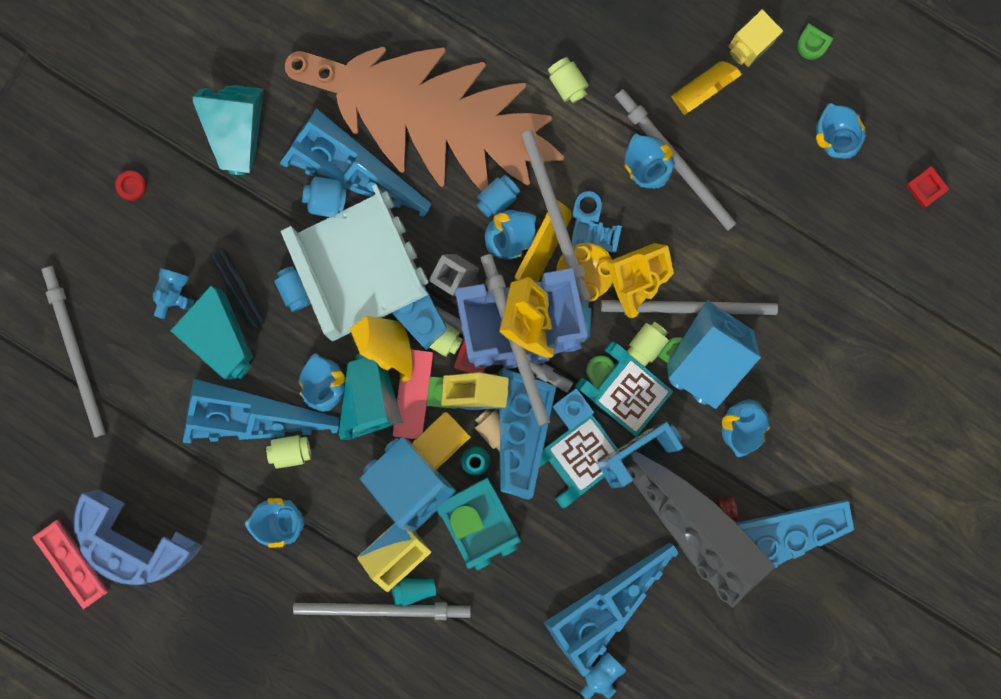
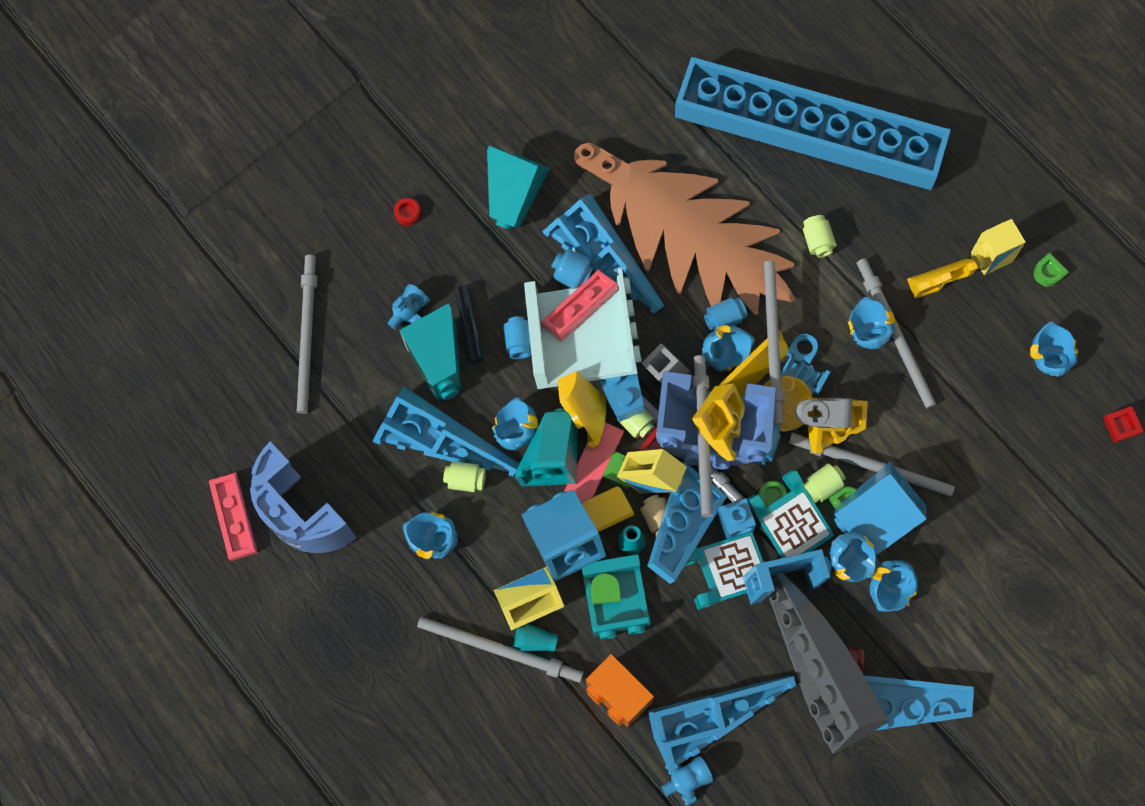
camera: 25 degrees right, 15 degrees down
none -> coral tile [541,269,619,342]
none -> orange brick [586,654,654,728]
none -> light grey piece [795,398,852,428]
none -> dark azure hair [828,532,876,582]

